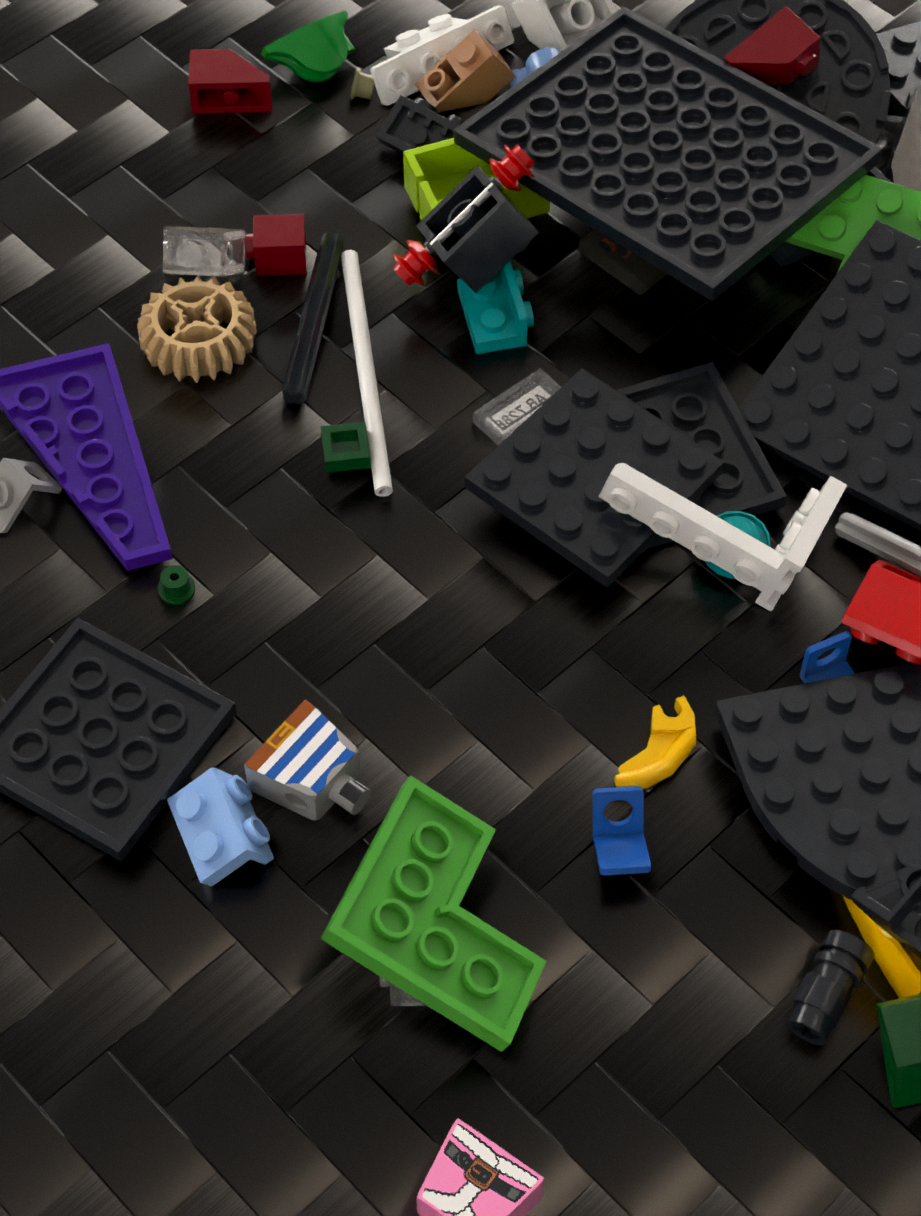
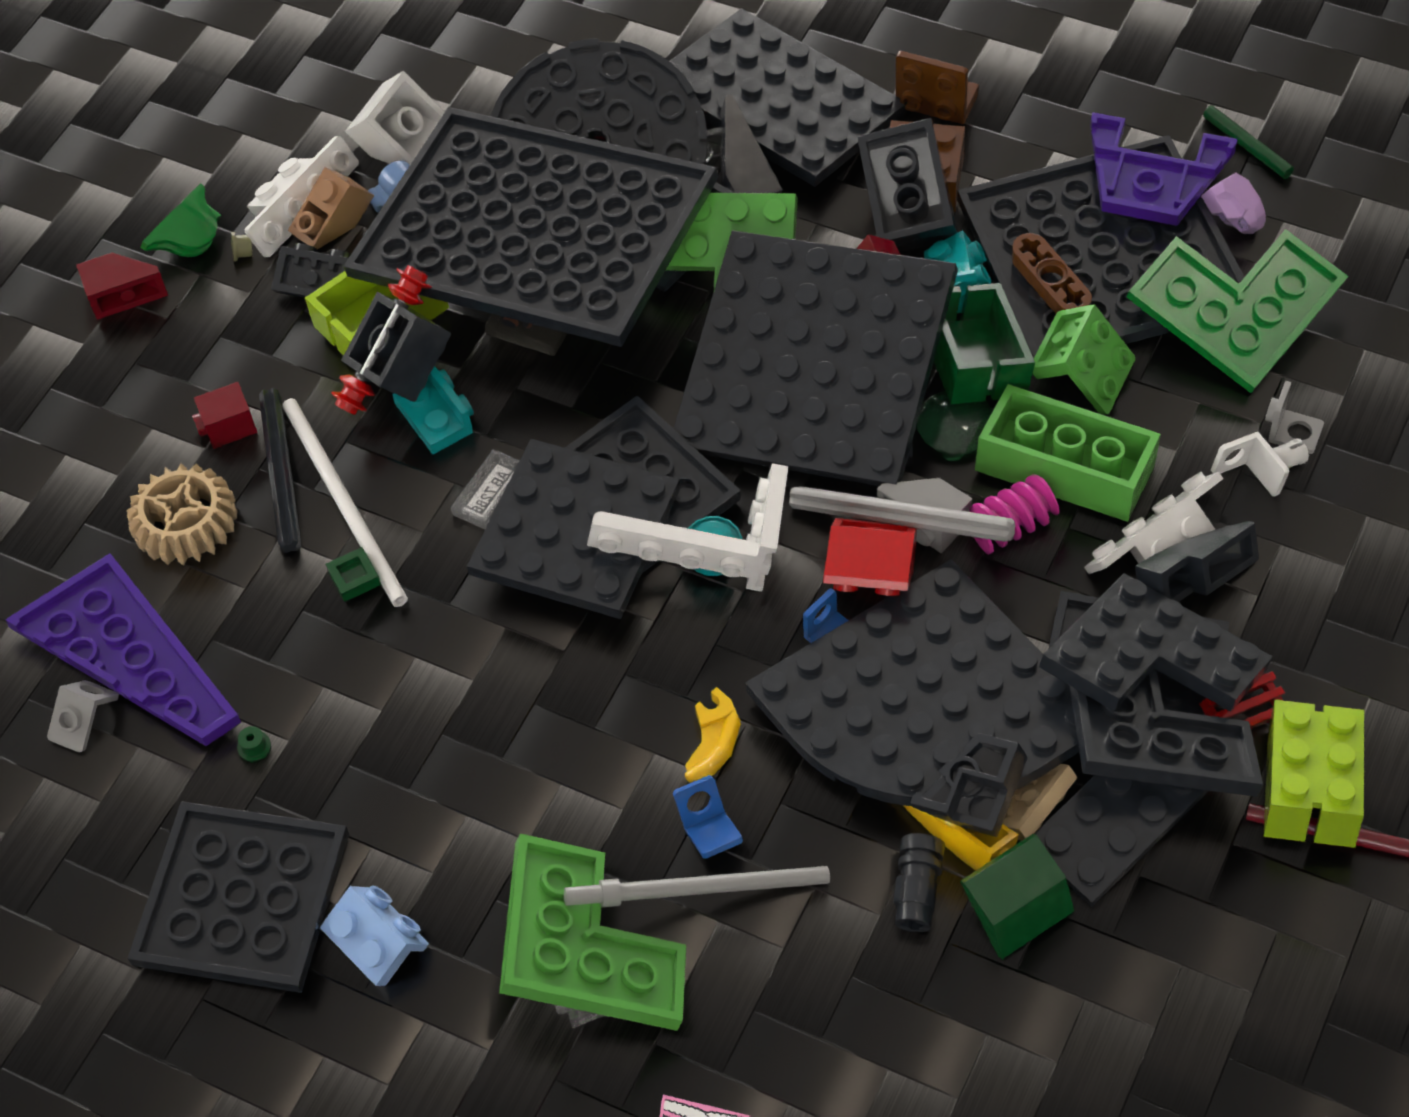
camera: 15 degrees left, 0 degrees up
clear torso [163,226,245,276] -> none
torso [244,699,371,820] -> none
dark red slope [724,6,820,85] -> none
none -> light grey bar [564,866,830,907]

